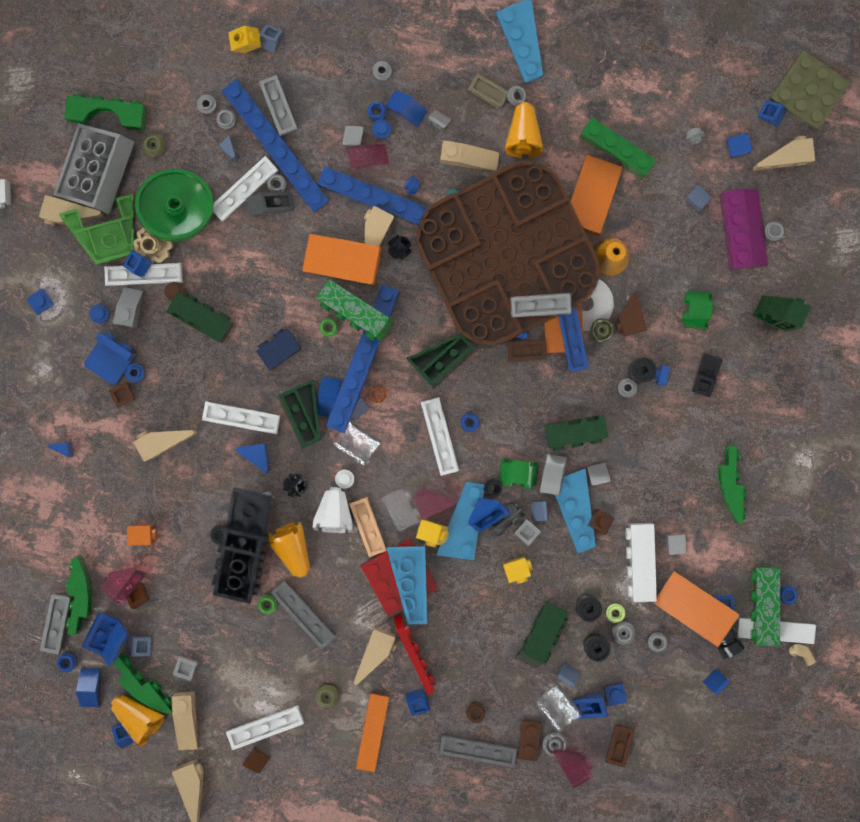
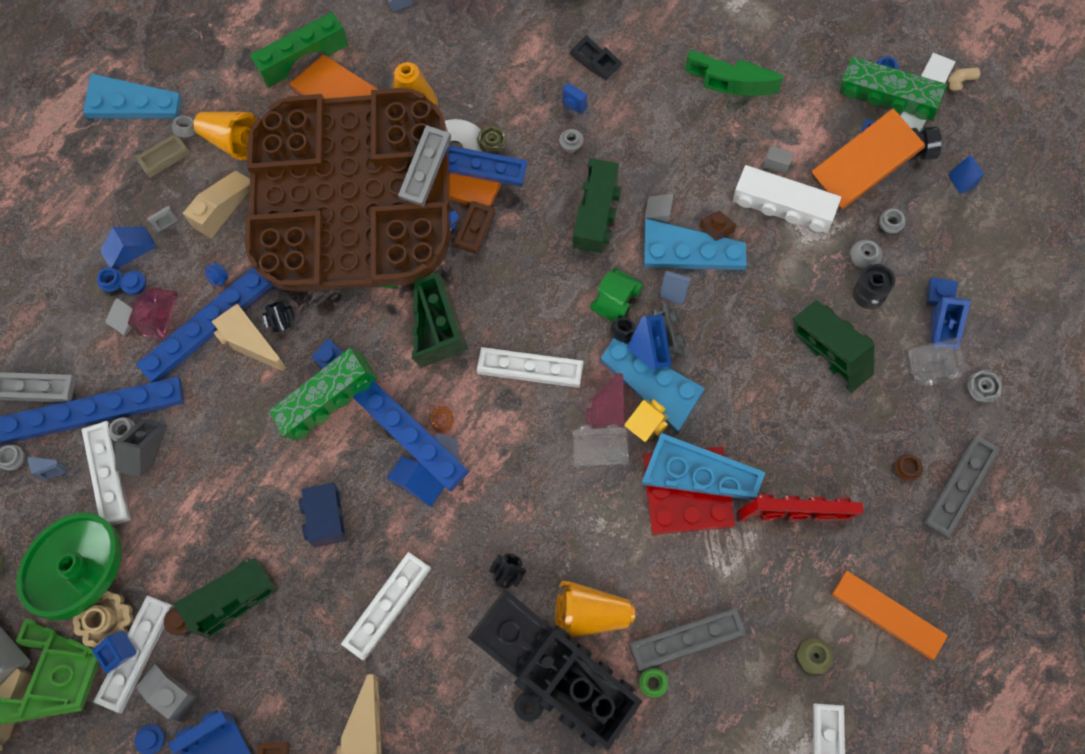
camera: 60 degrees left, 20 degrees down
blue plate [125,363,145,382] -> none
blue slope [235,443,270,474] -> none
dark green wedge [278,379,321,449] -> none
orange tile [302,234,382,285] -> none
white cone [313,487,353,533] -> none
bright green plate [320,318,339,337] -> none
clear bracket [333,420,381,465] -> none
white plate [335,470,354,489] -> none
light nougat tile [349,497,387,557] -> none
tan slope [353,627,398,685] -> none
light grey plate [373,61,392,81] -> none
blue slope [405,688,430,716] -> none
blue plate [460,413,480,432] -> none
yellow brick [502,556,533,584] -> none
light grey plate [514,519,541,546] -> none
reddish brown plate [518,719,541,761] -> none
light grey slope [540,454,567,495] -> none
clear pink slope [553,749,594,788] -> none
sand blue slope [556,663,579,687] -> none
black wheel [575,594,602,622] -> none
reddish brown plate [605,724,634,768] -> none
yellowish green plate [606,603,626,623] -> none
reddish brown slope [616,293,647,337] -> none
black wheel [628,357,657,383] -> none
green cylinder [682,290,713,330] -> none

